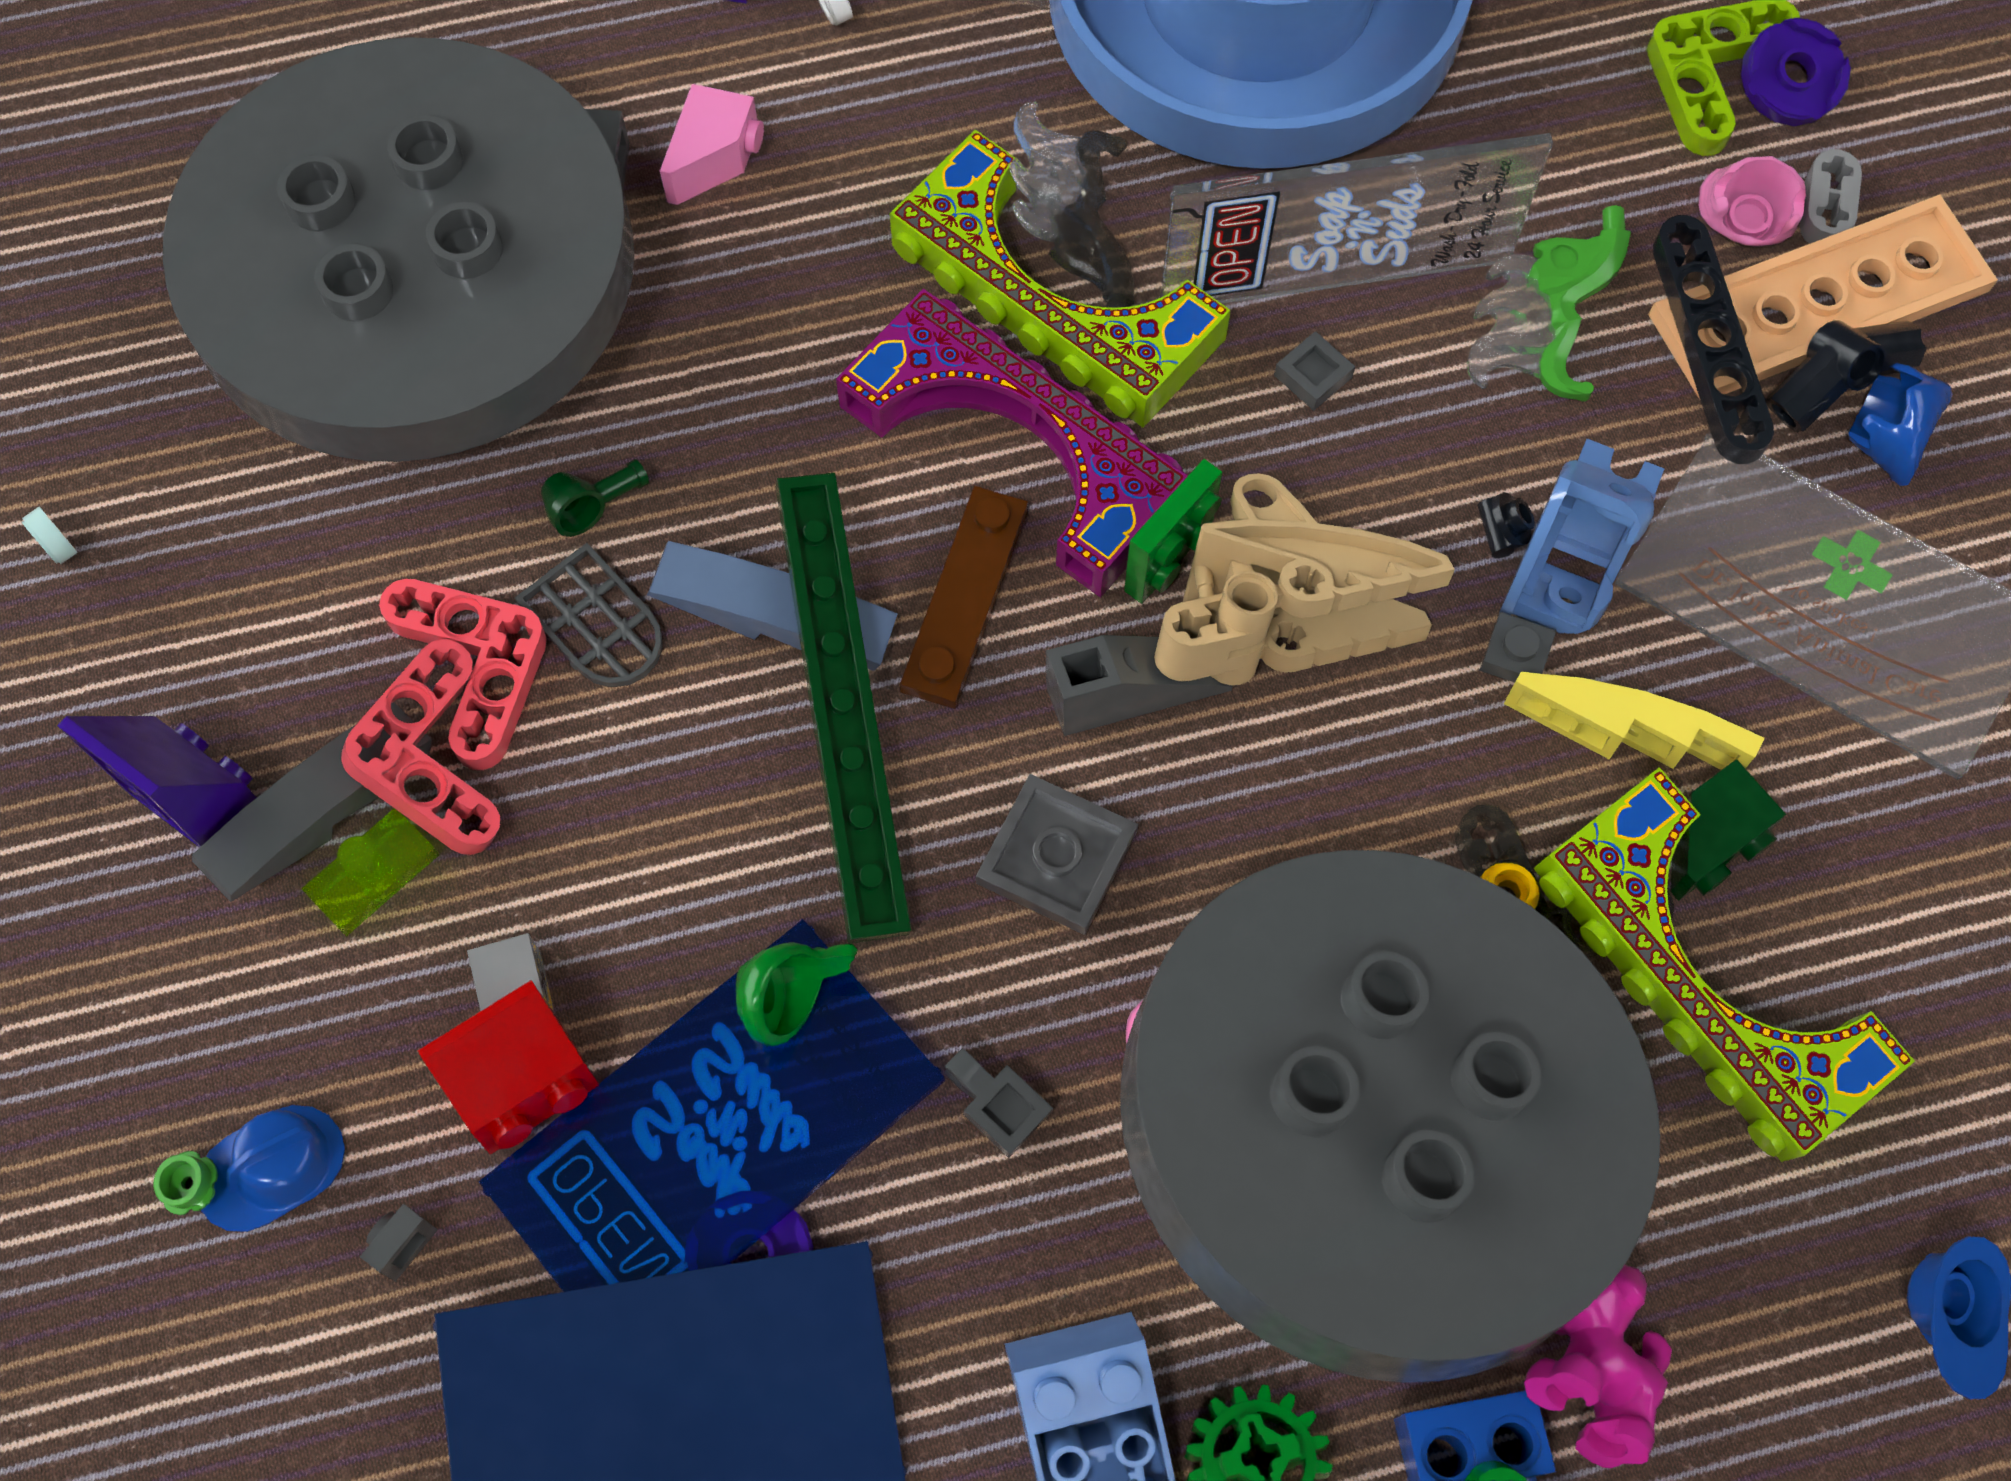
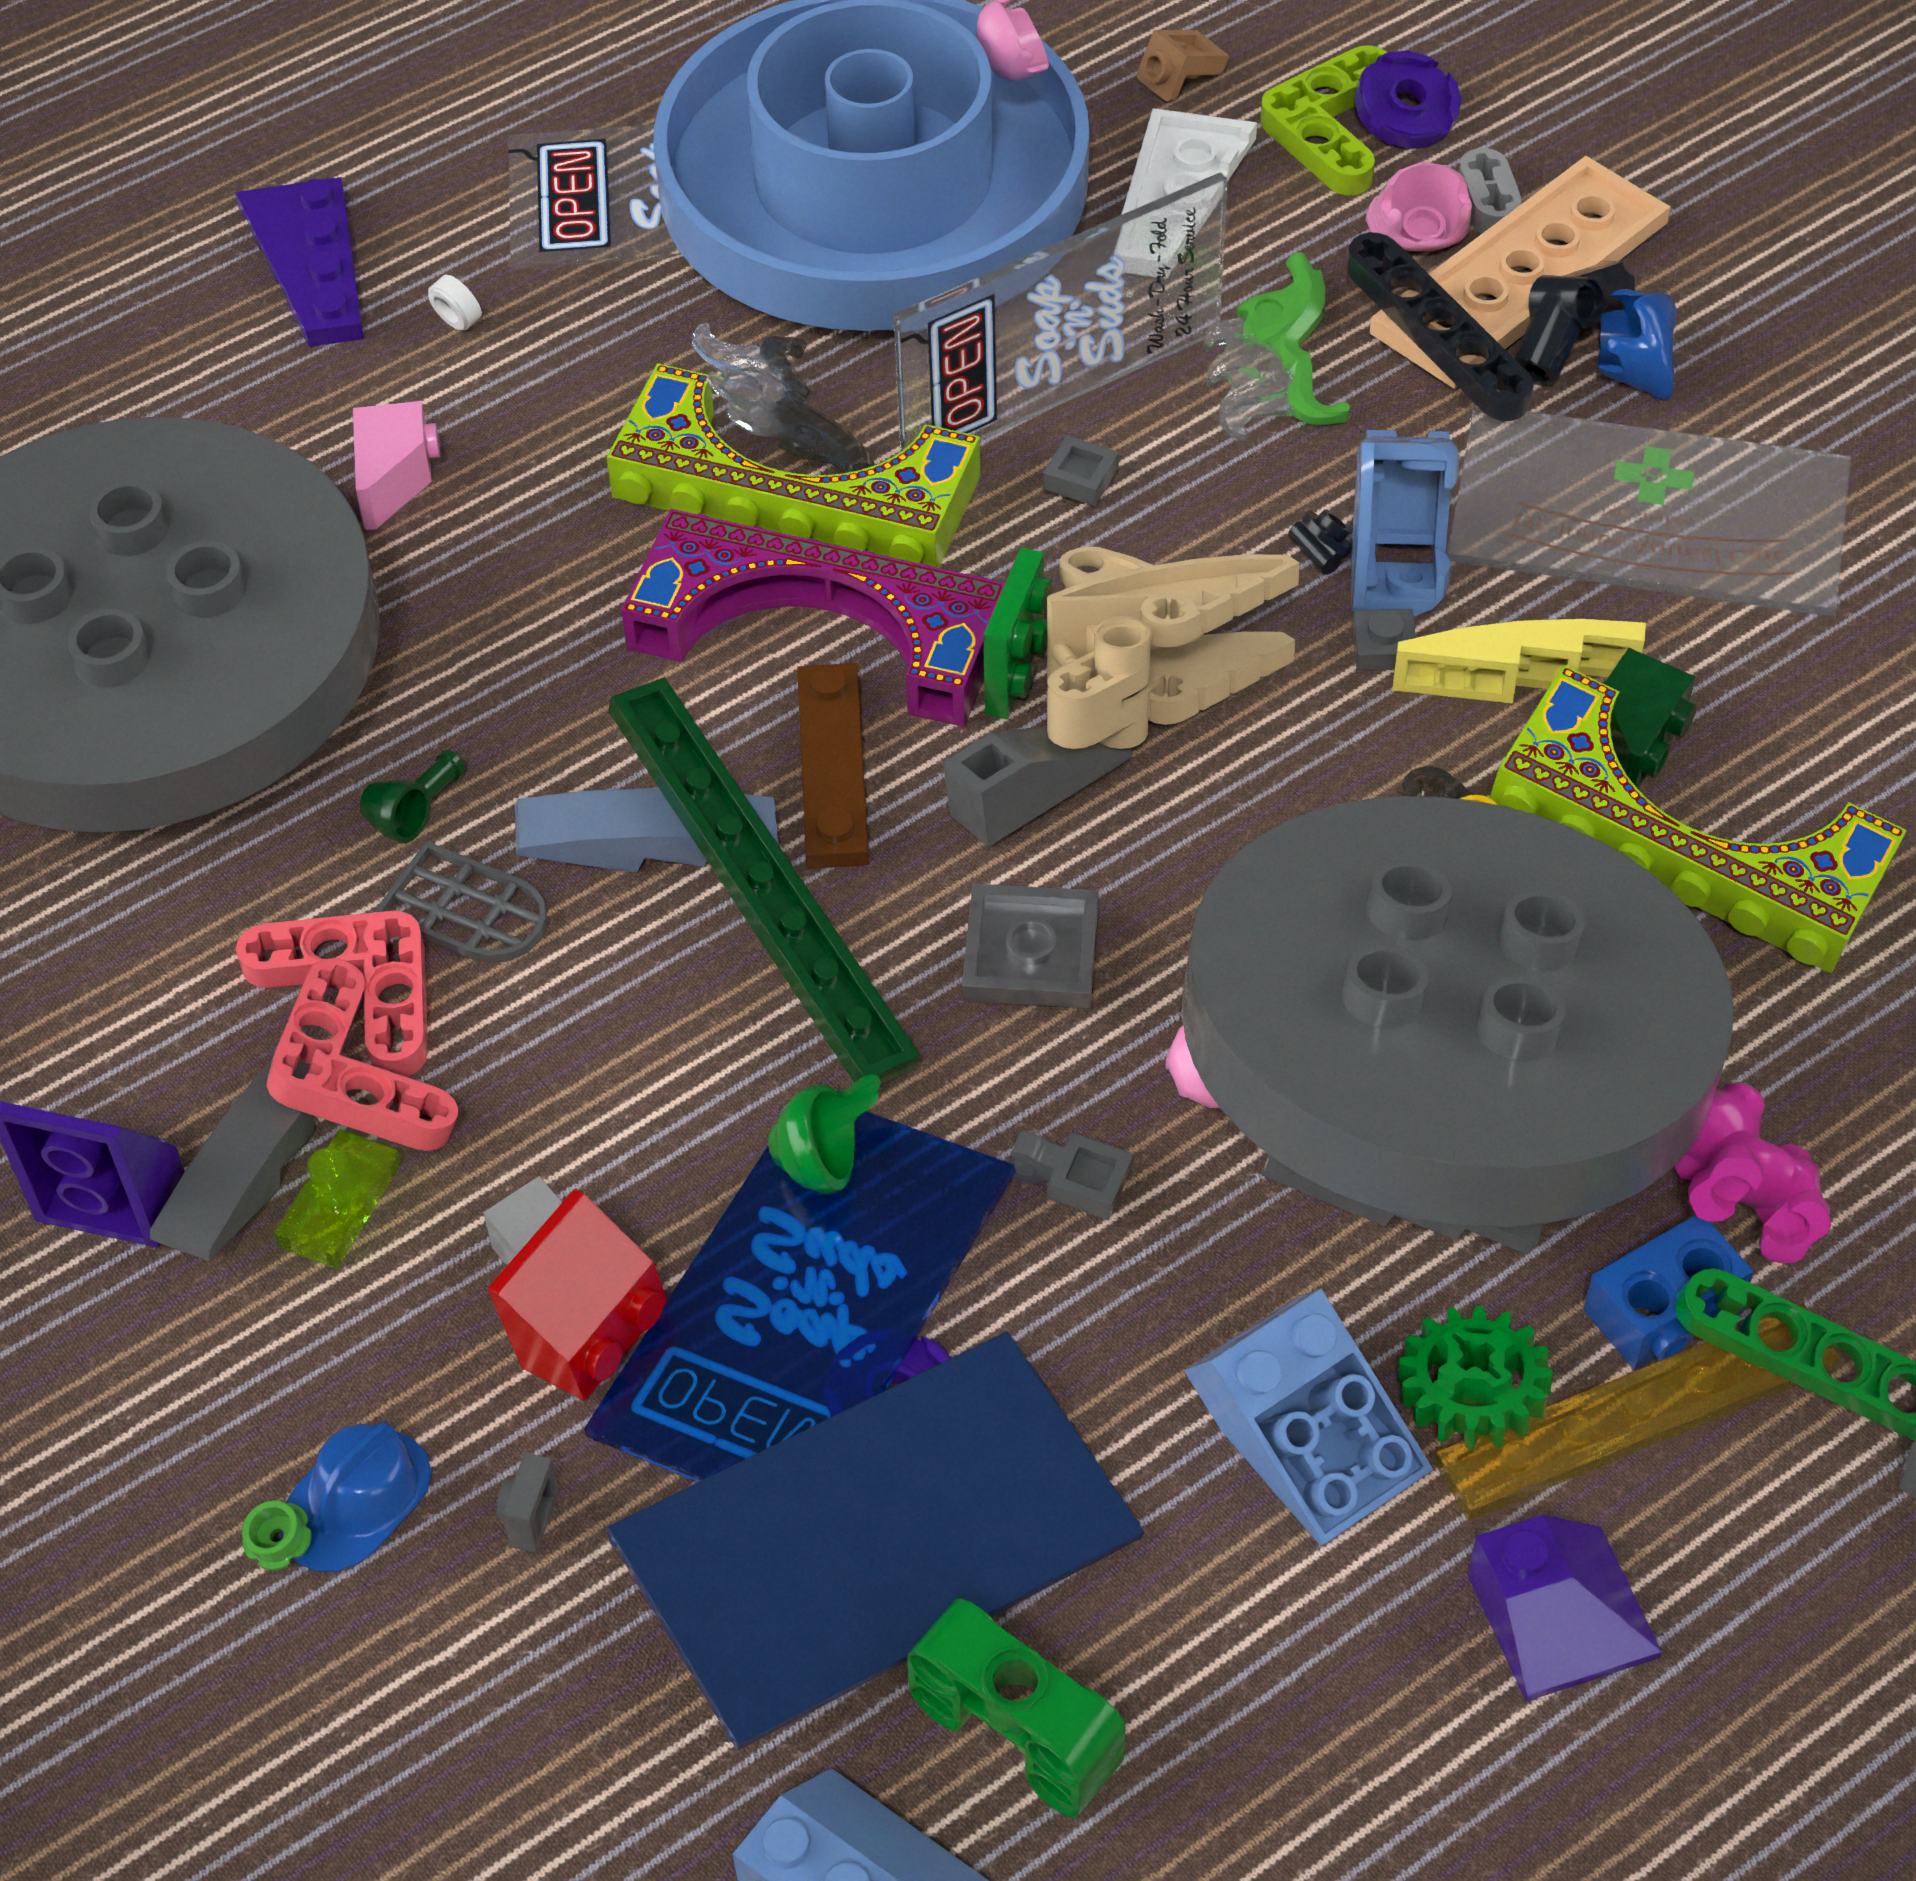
camera: 20 degrees left, 15 degrees down
none -> white wing [1111,108,1257,275]

